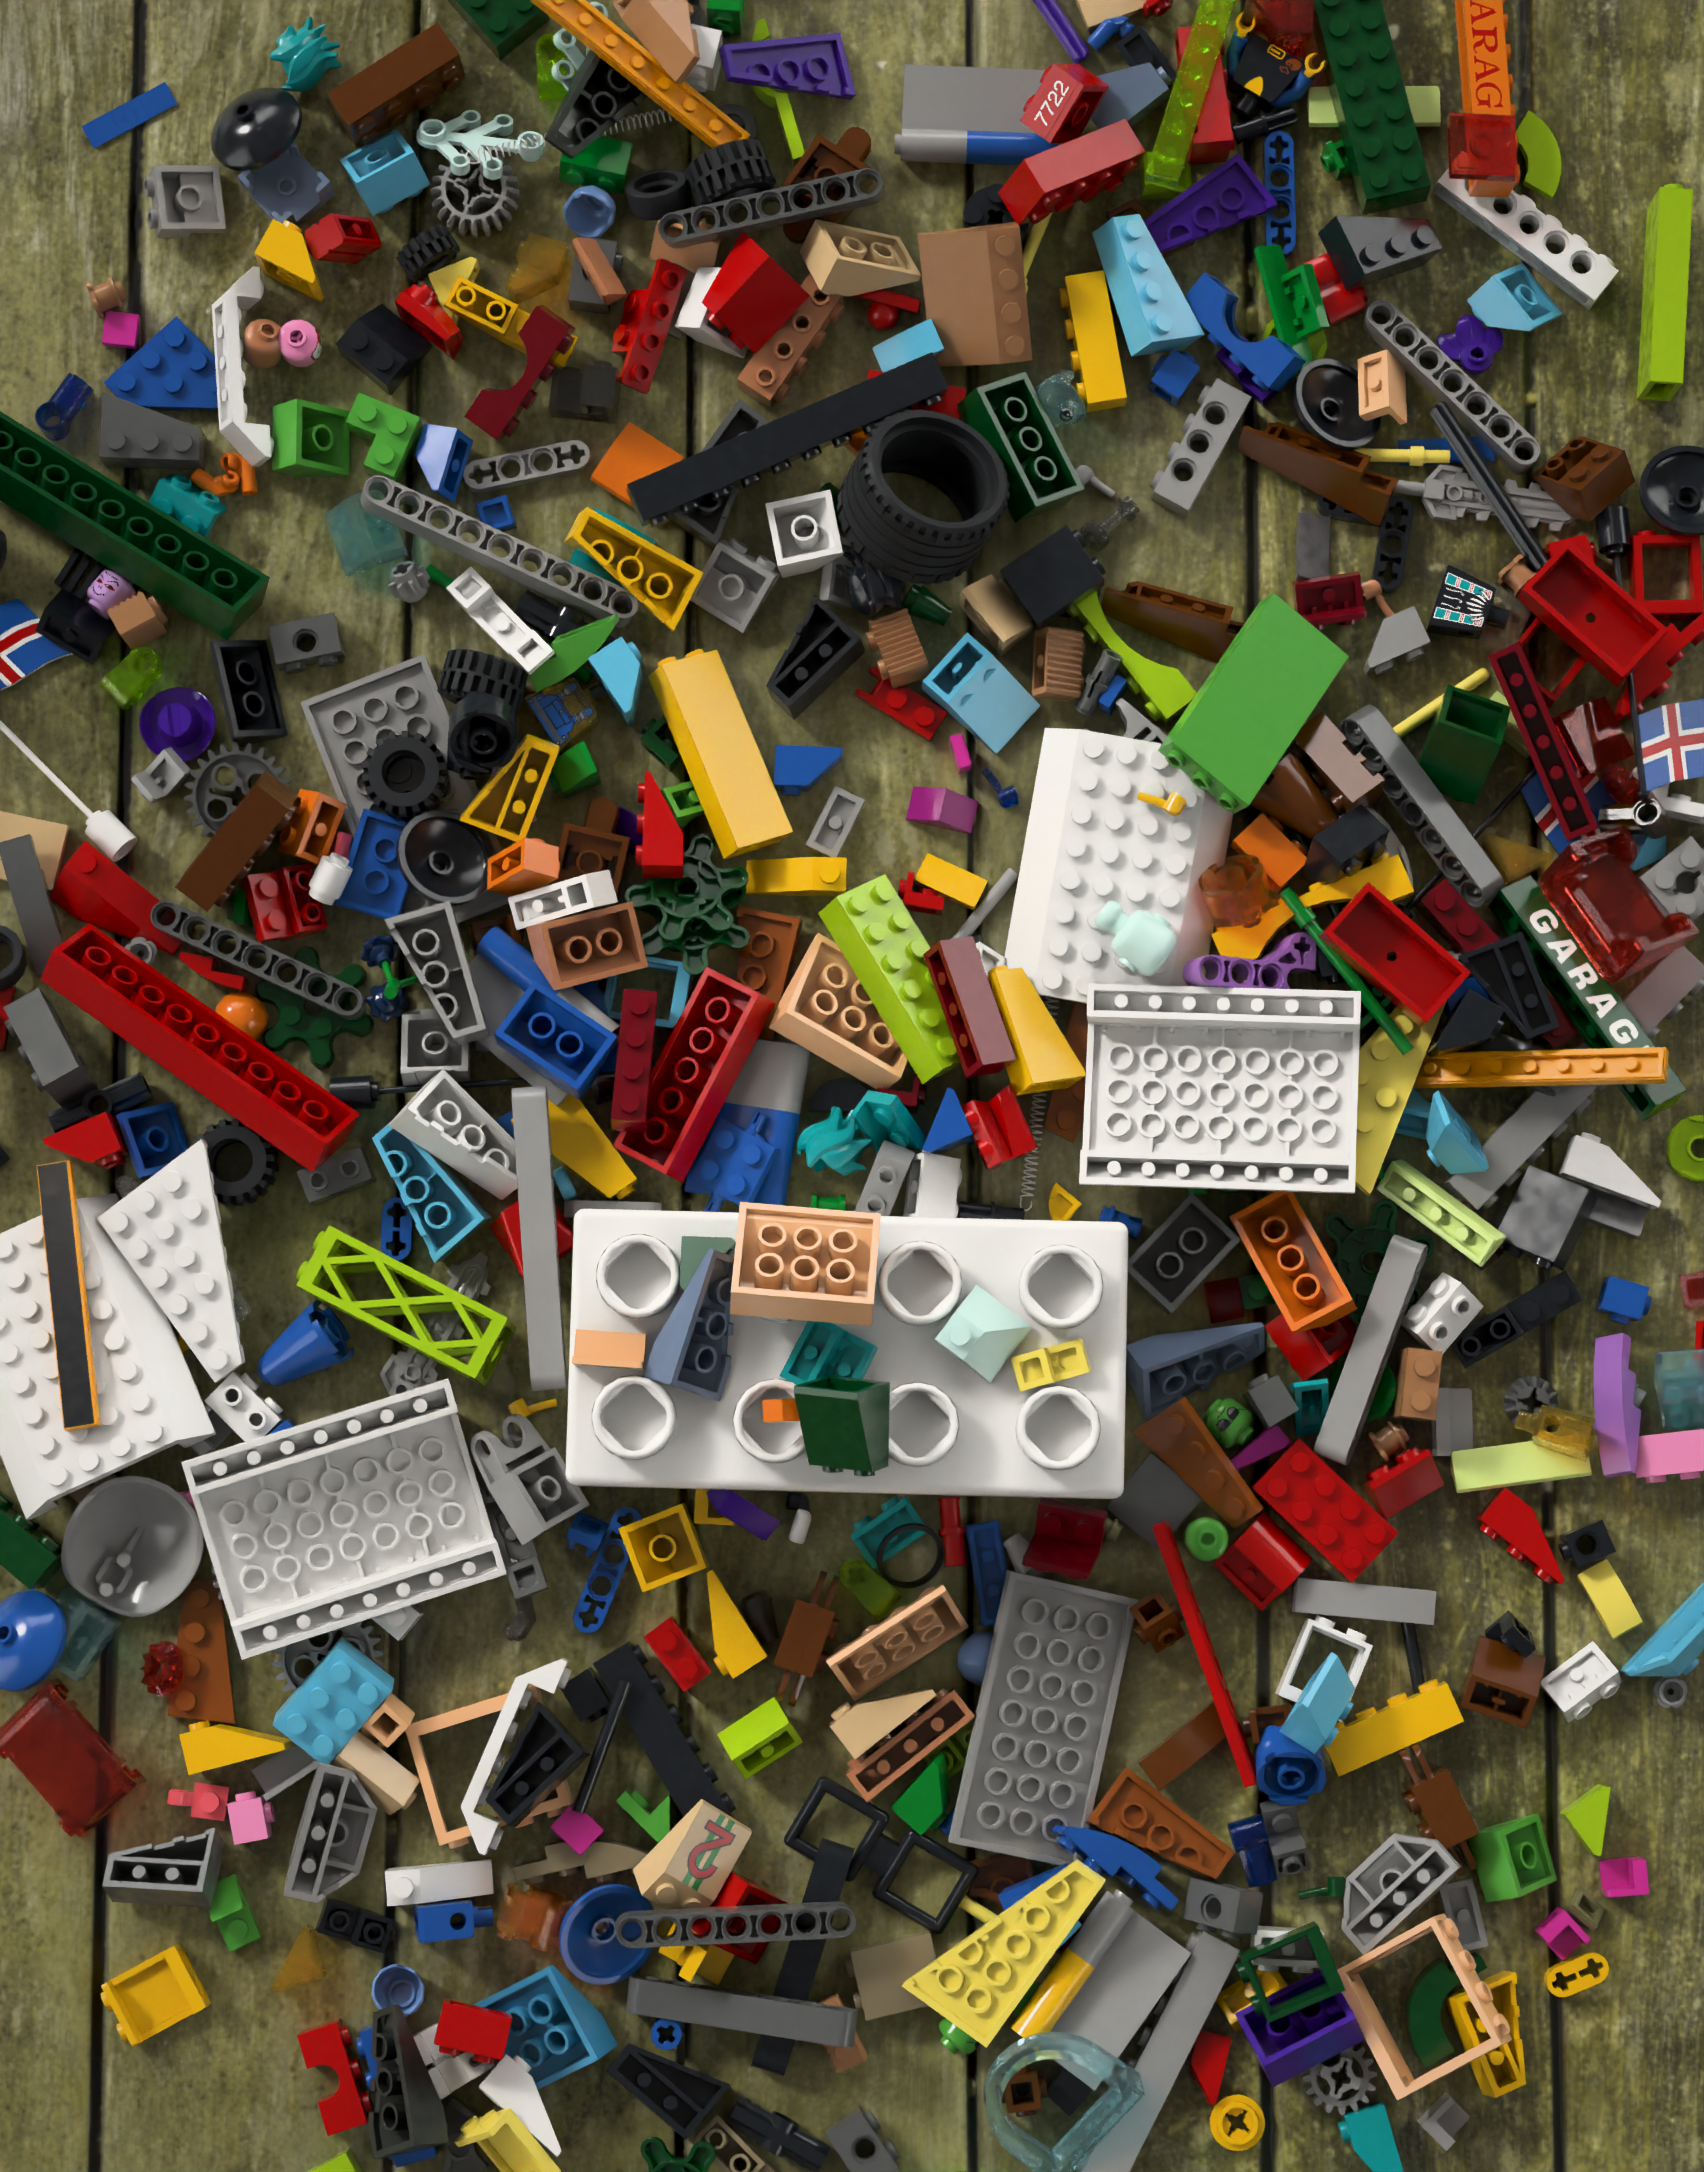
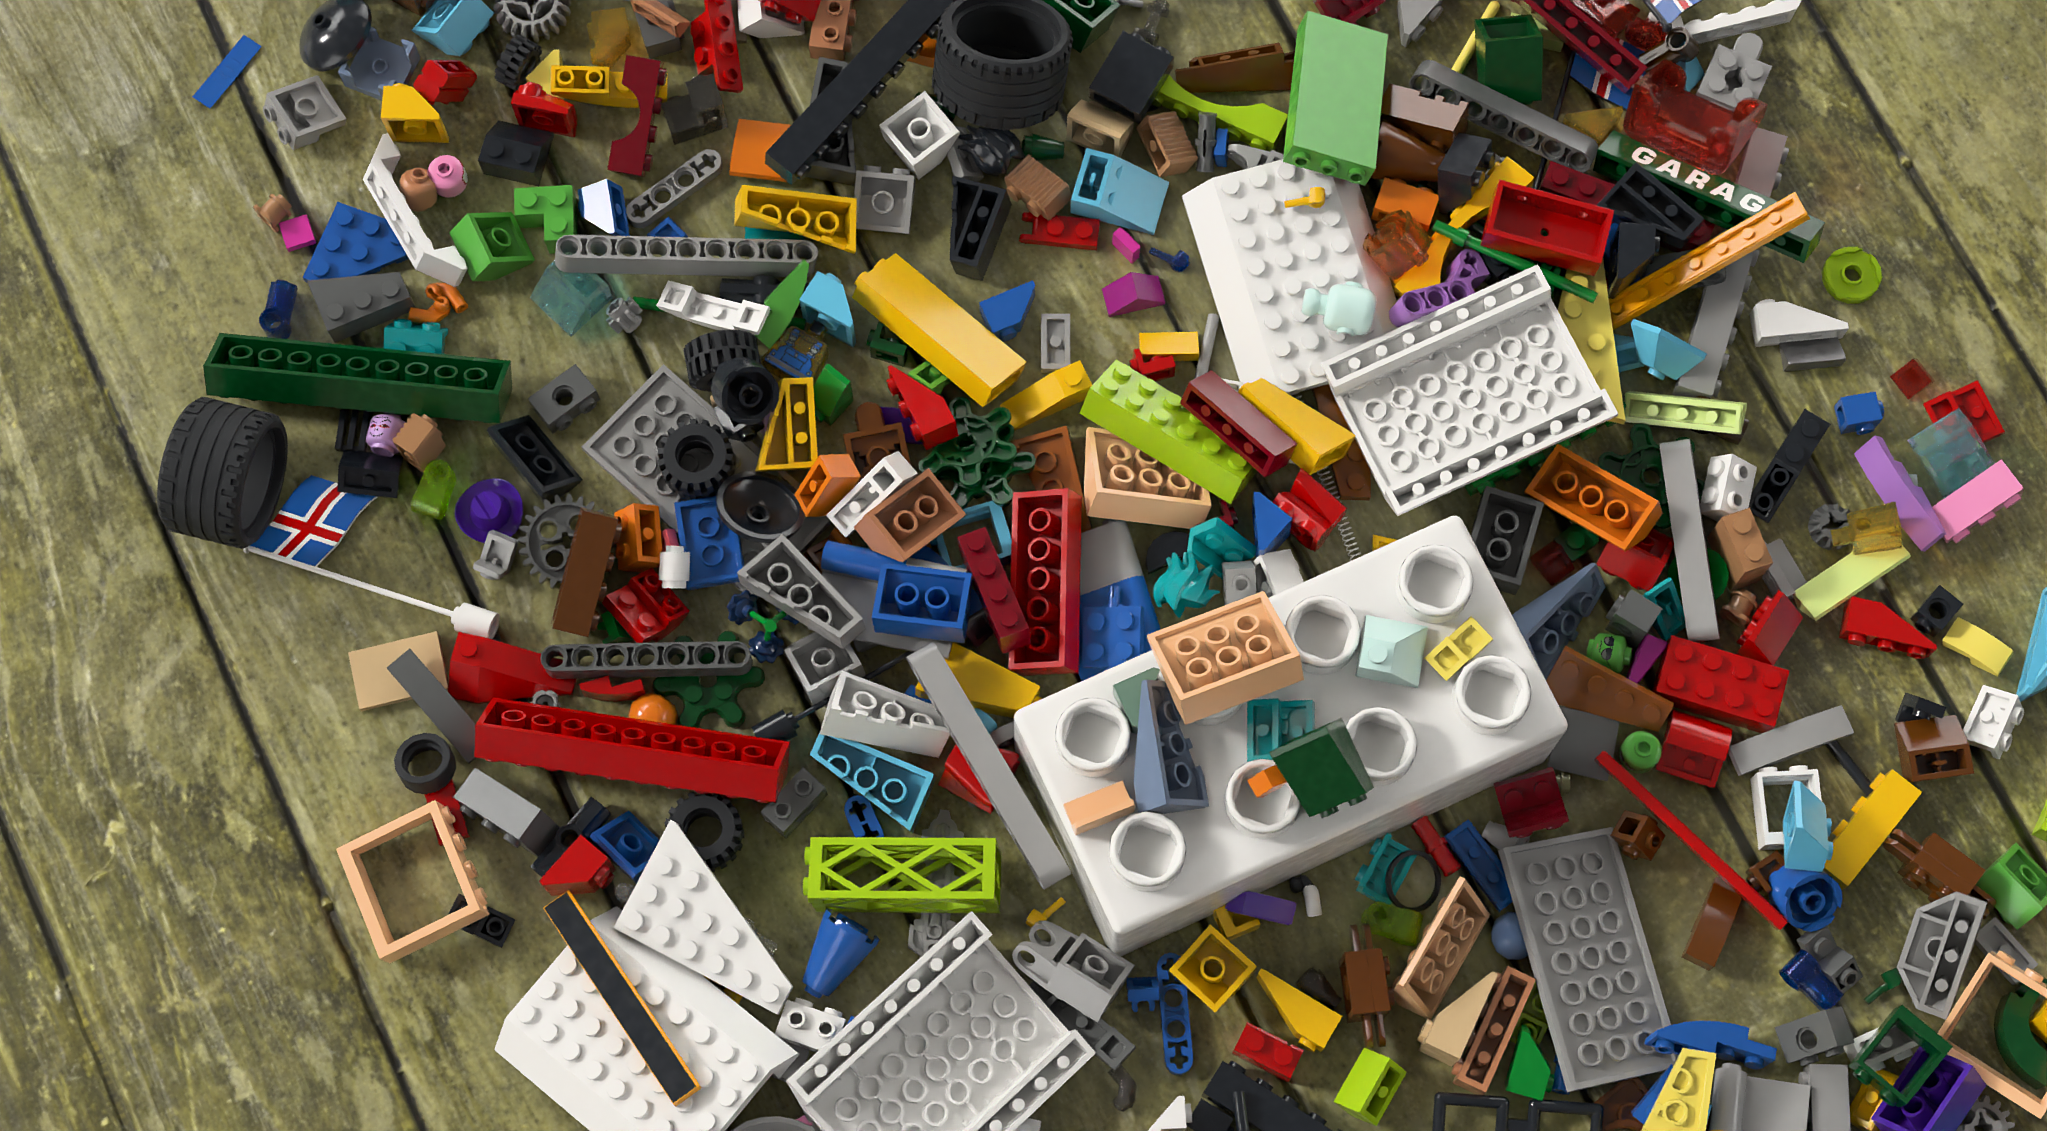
camera: 25 degrees left, 10 degrees down
dark orange wing [1085,1767,1235,1881] -> none
brick [1498,1165,1598,1271] -> none

